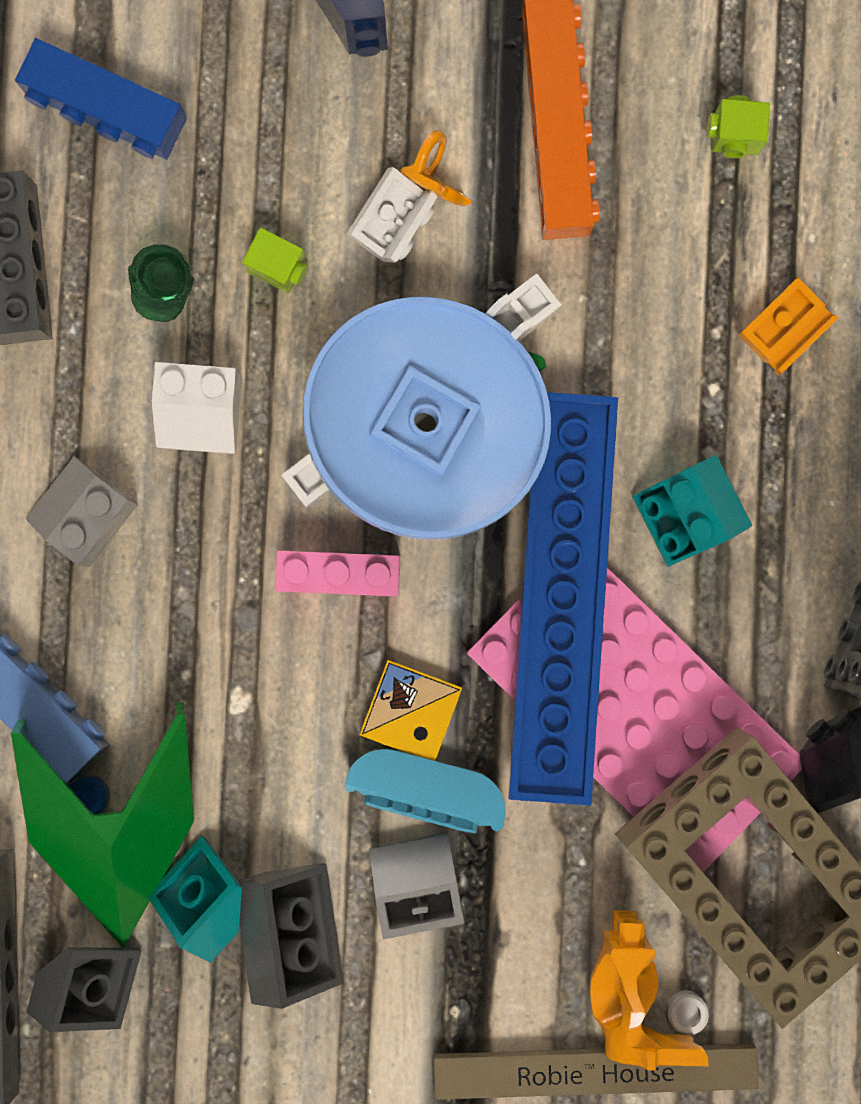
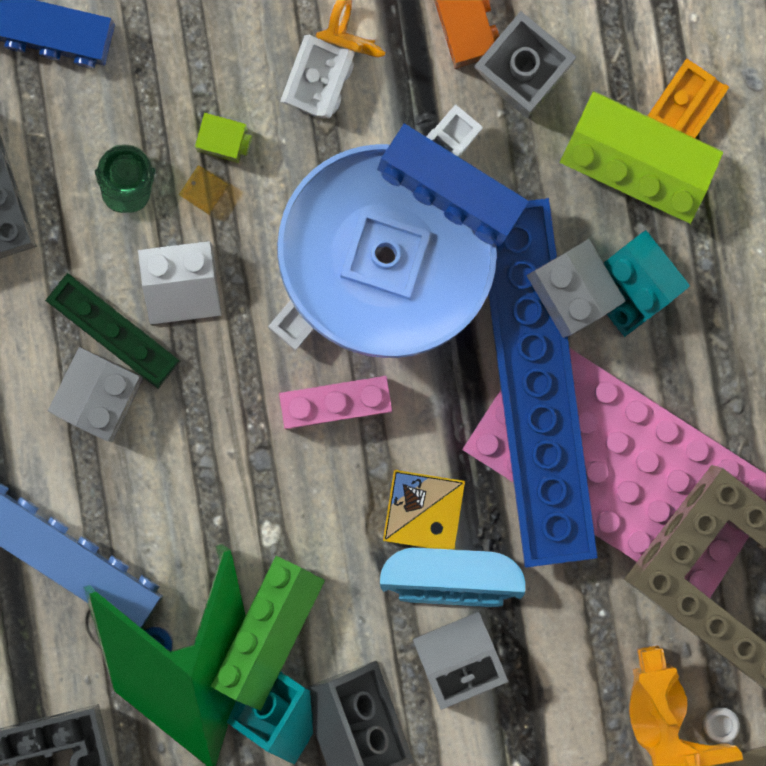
camera: 10 degrees left, 0 degrees up
none -> dark green tile [45,273,181,389]
none -> clear yellow tile [179,165,229,215]
none -> bright green brick [211,556,325,711]
none -> blue brick [377,123,529,247]
none -> light grey slope [474,11,576,119]
none -> light grey slope [526,239,625,338]
none -> lime slope [559,91,723,224]

